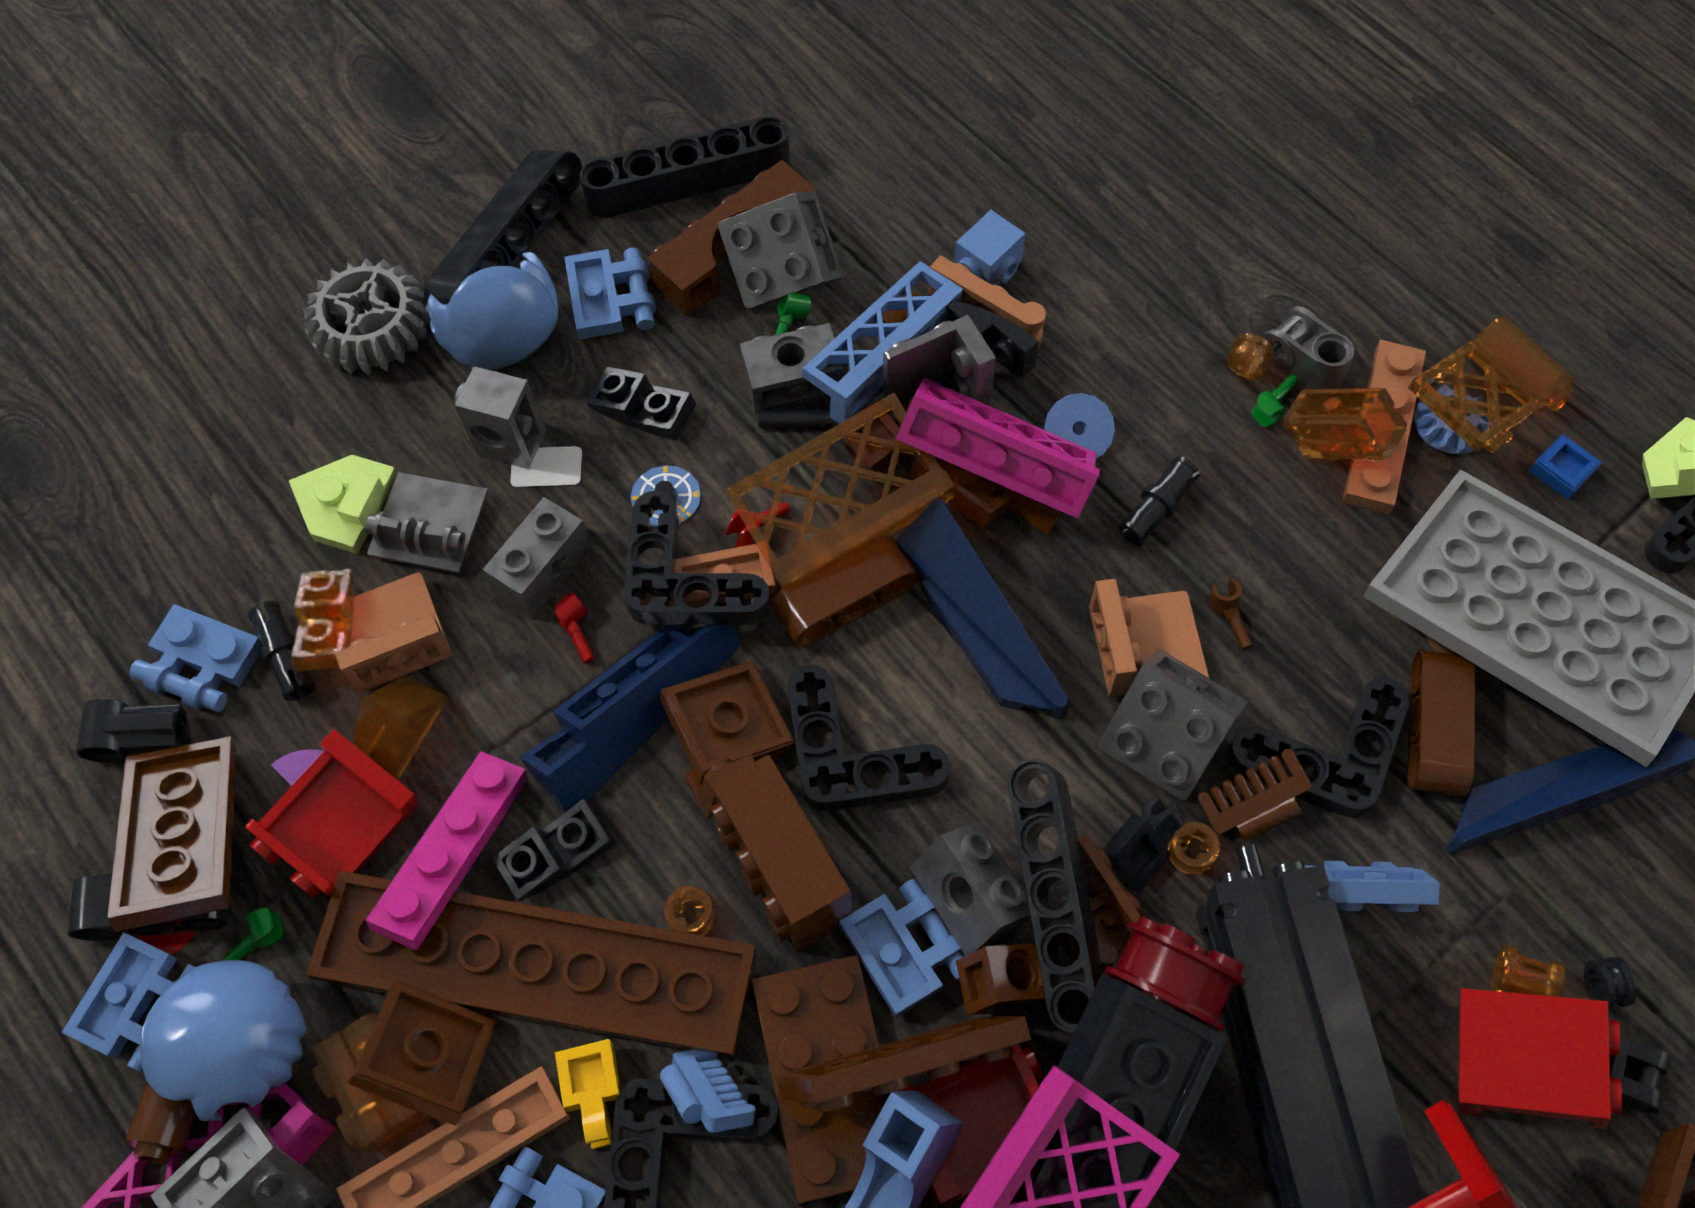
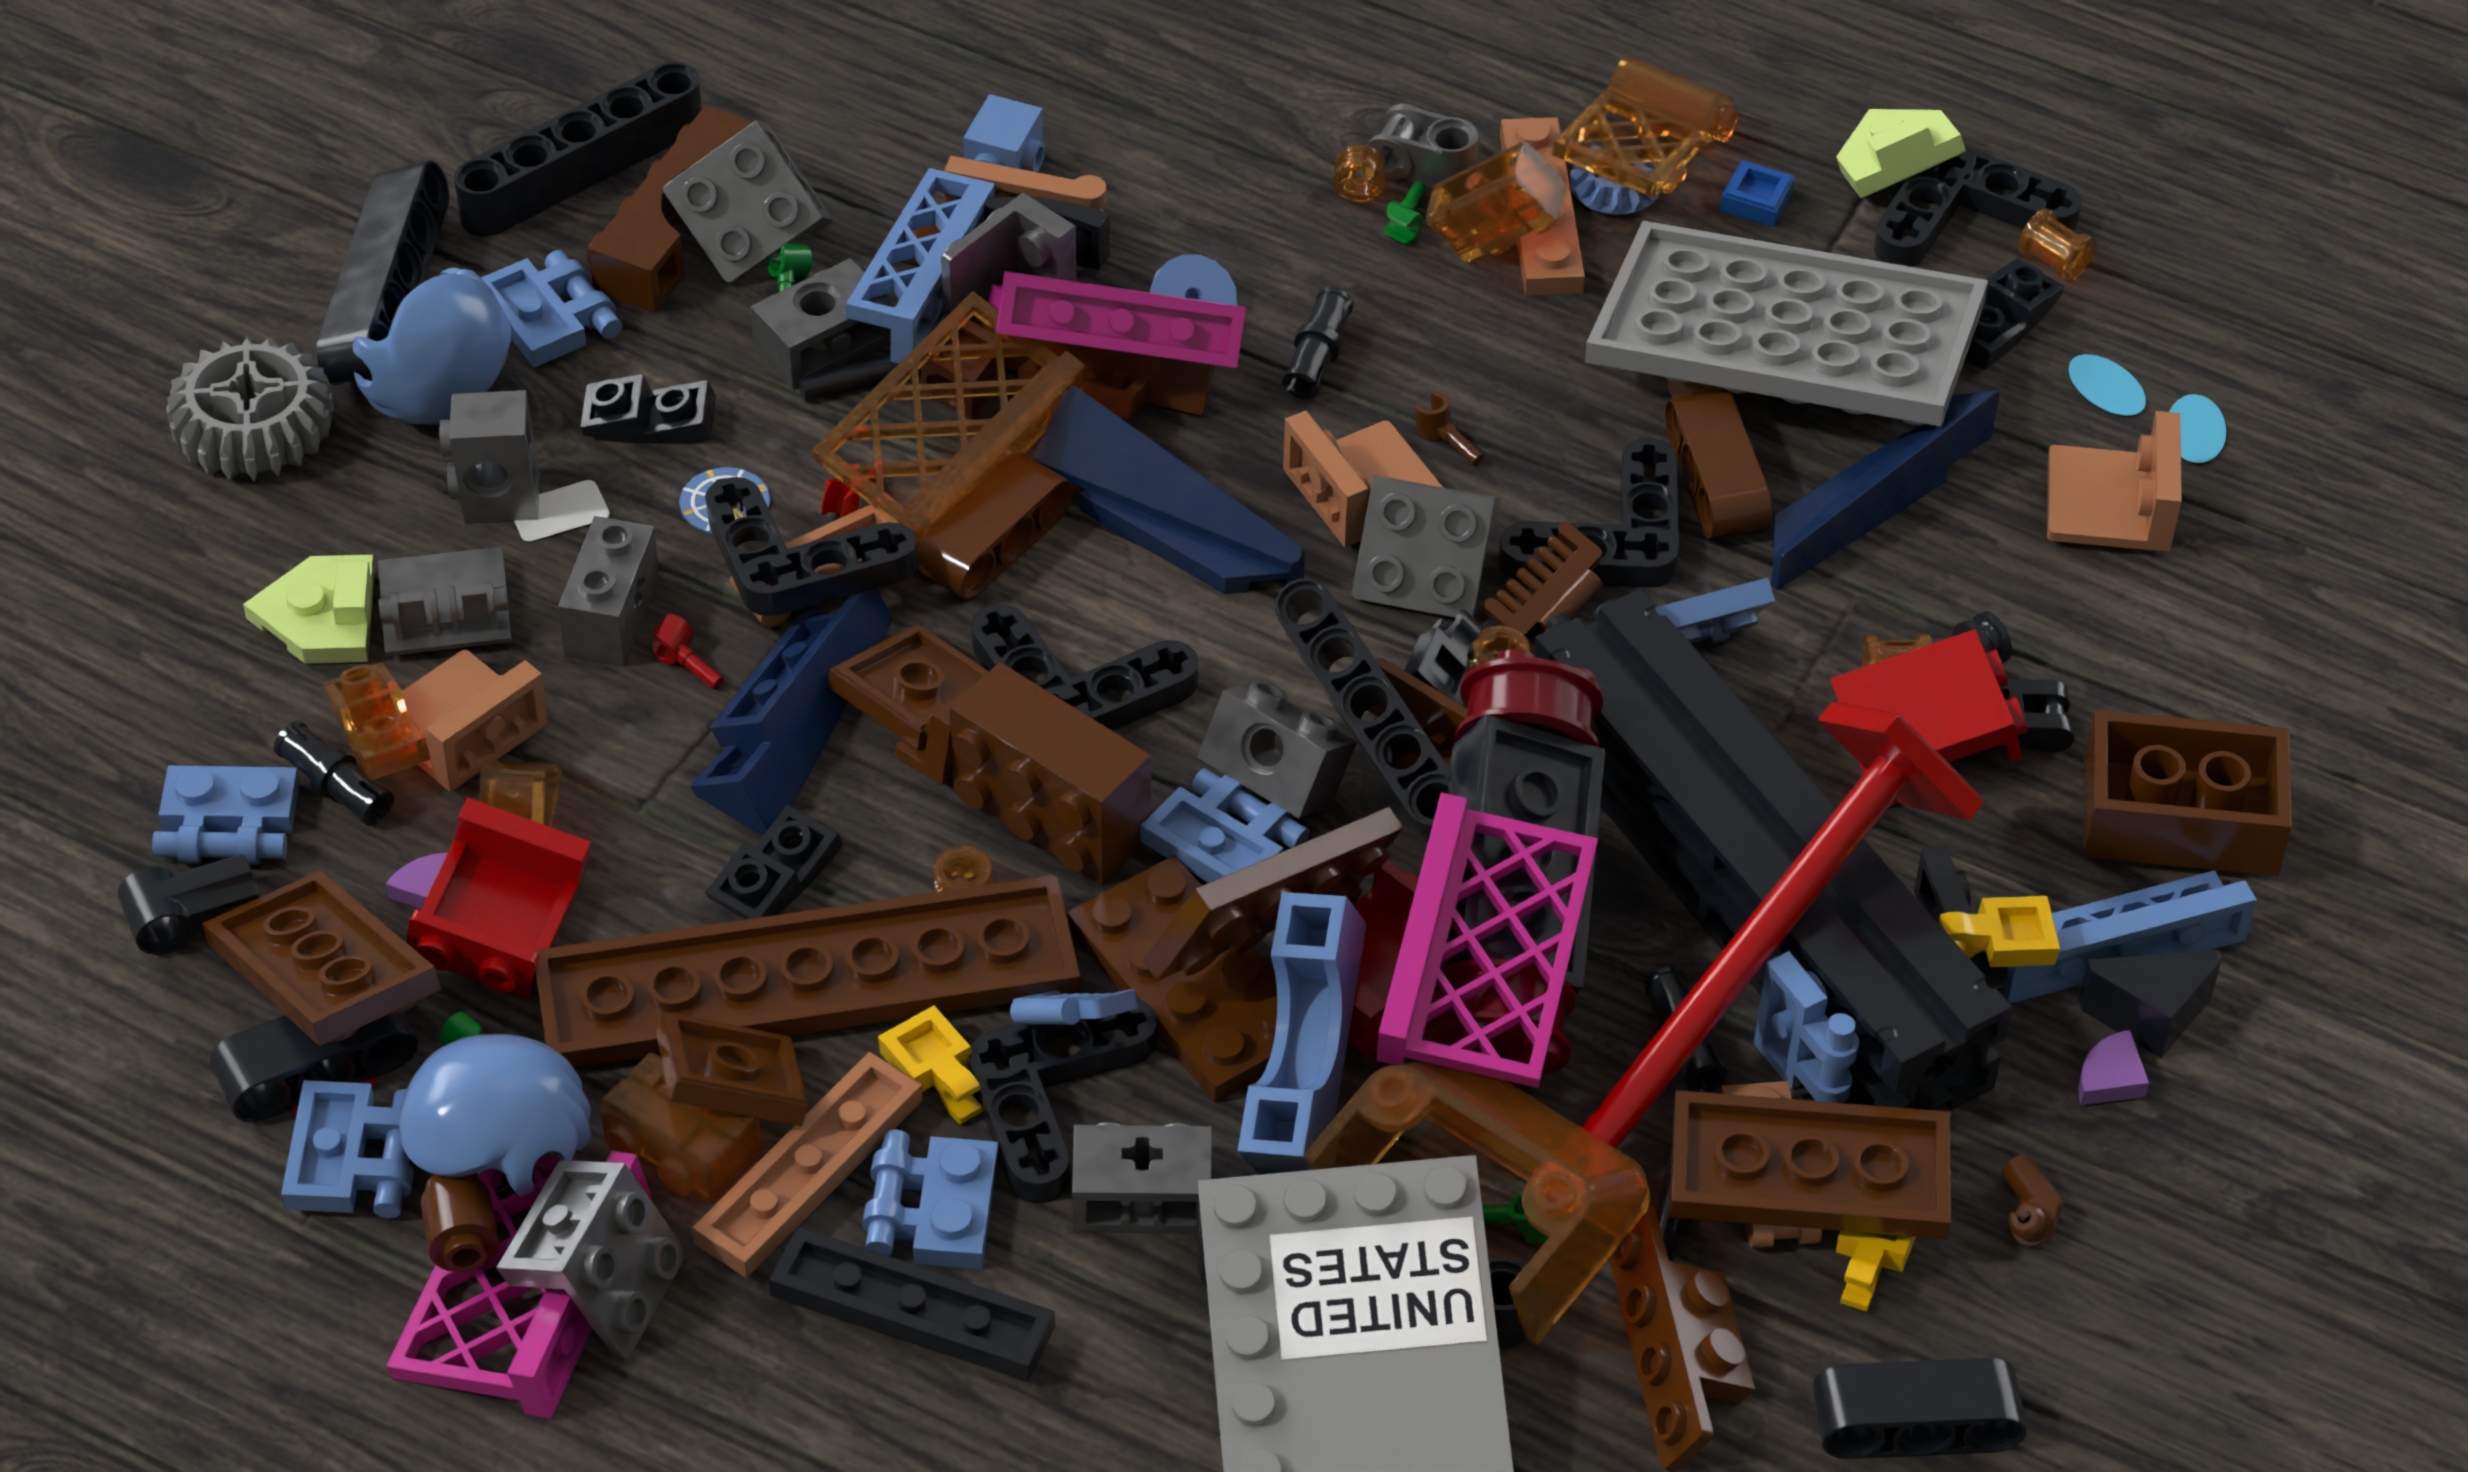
camera: 25 degrees left, 15 degrees down
dark pink plate [366,751,528,951] -> none
reddish brown brick [956,943,1046,1016] -> none

